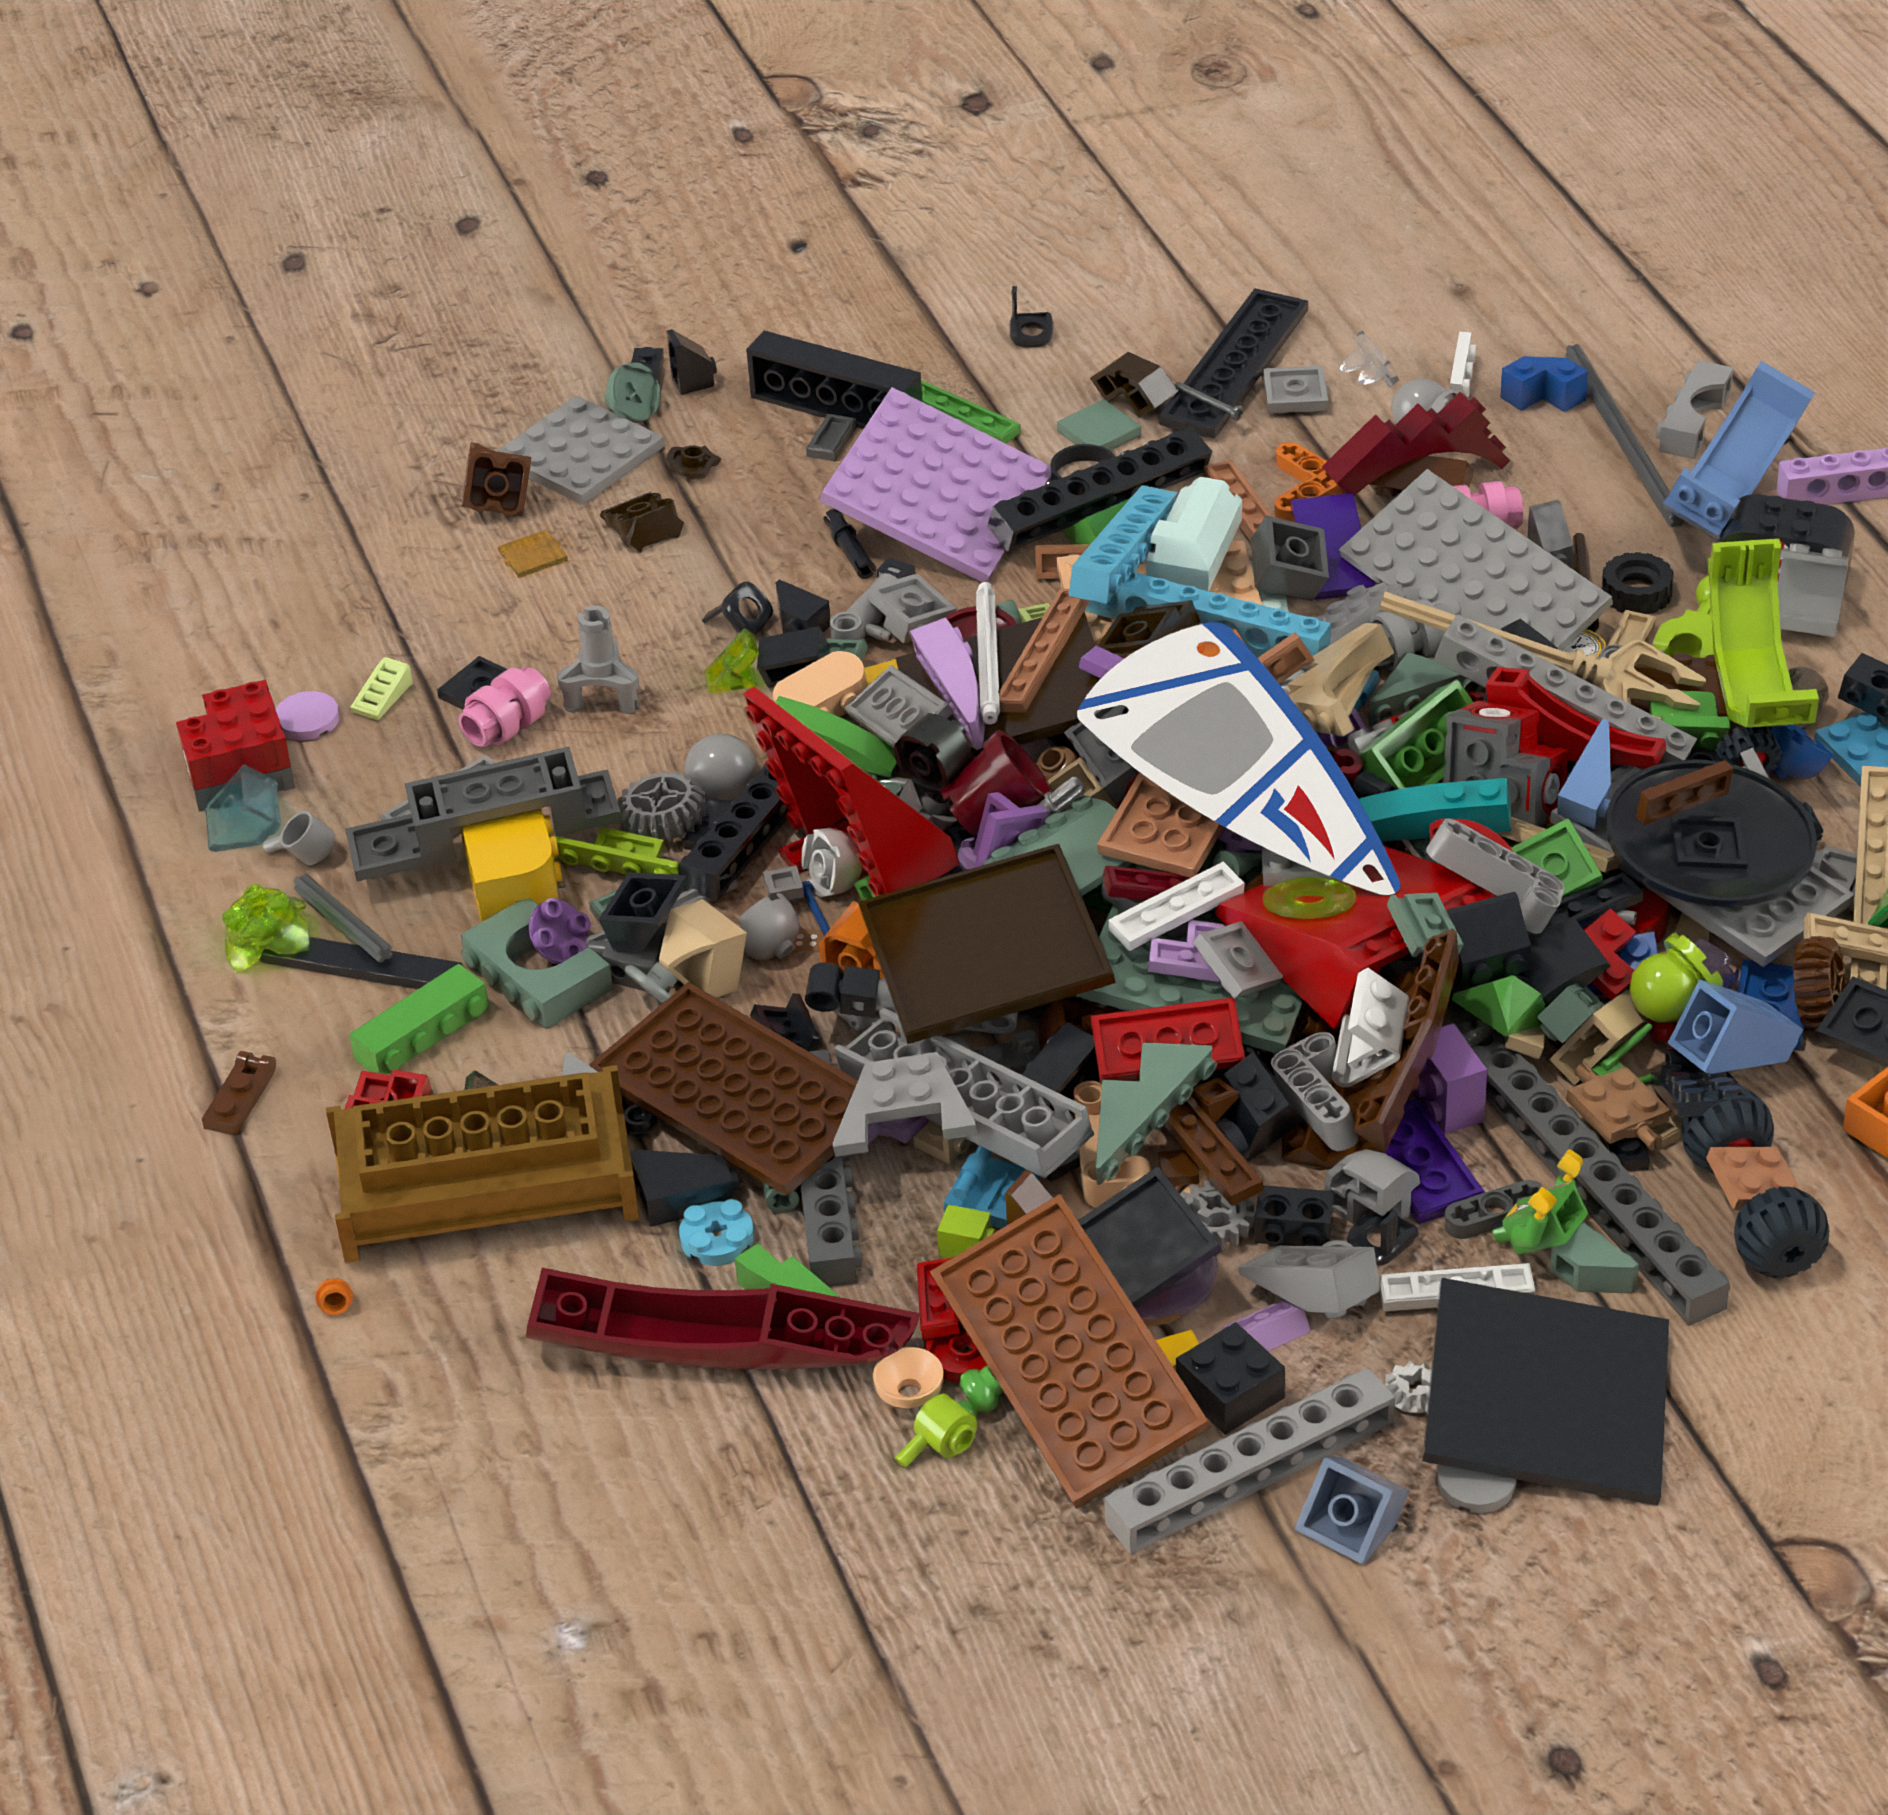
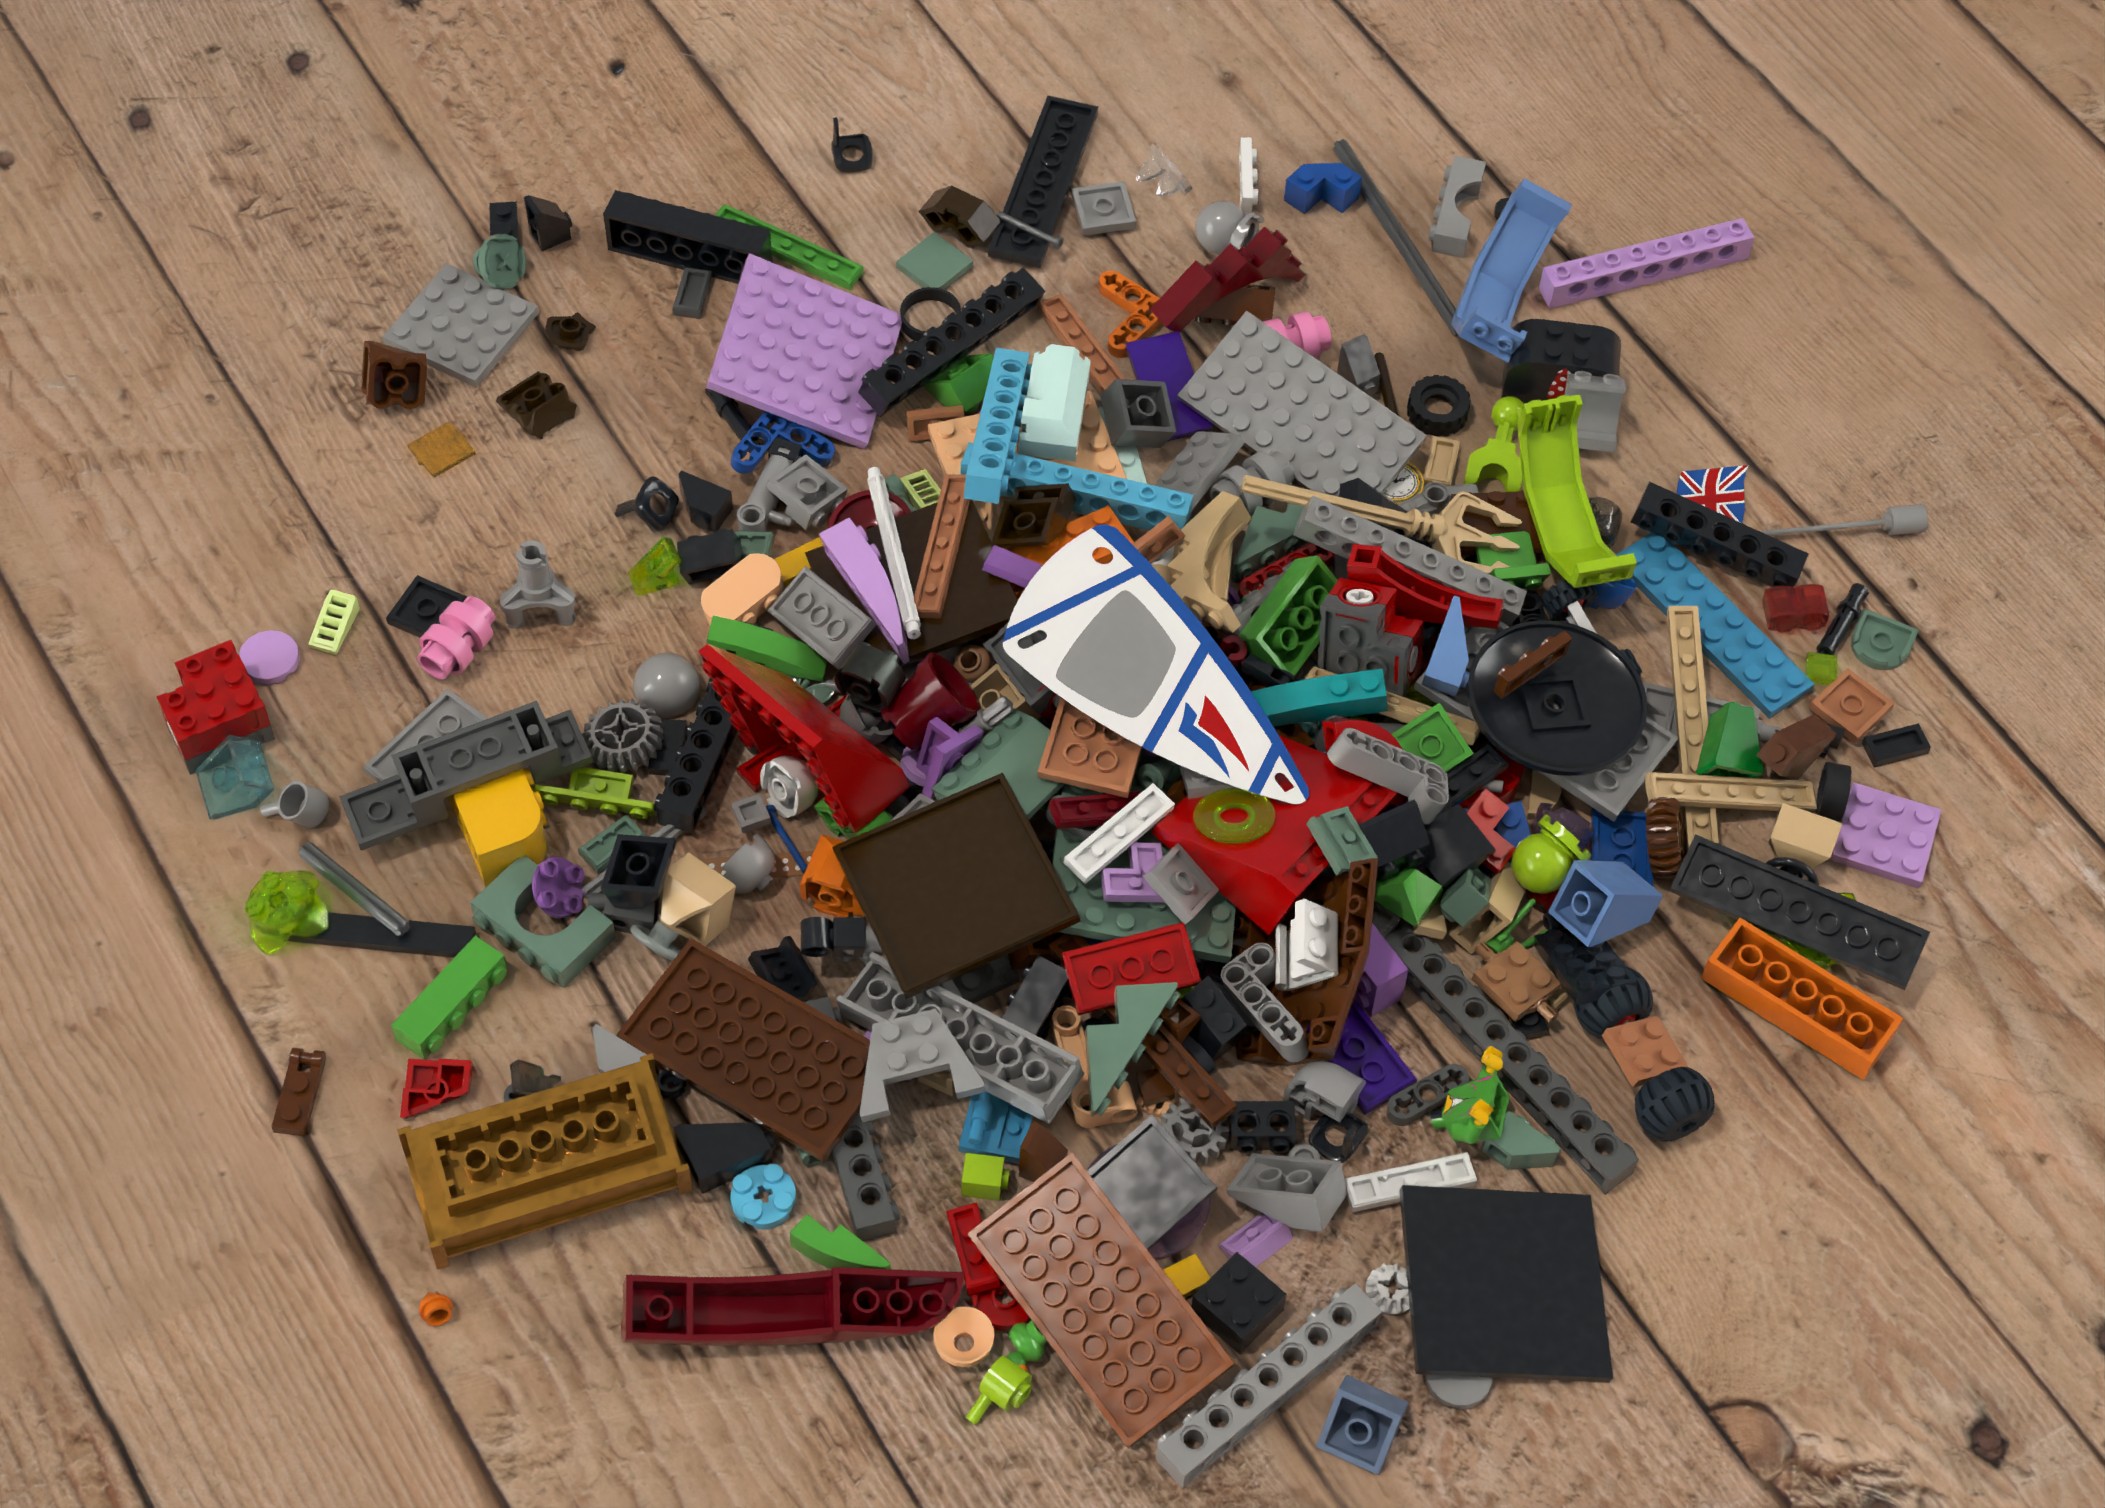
camera: 15 degrees left, 15 degrees up
none -> blue beam [730,411,835,474]

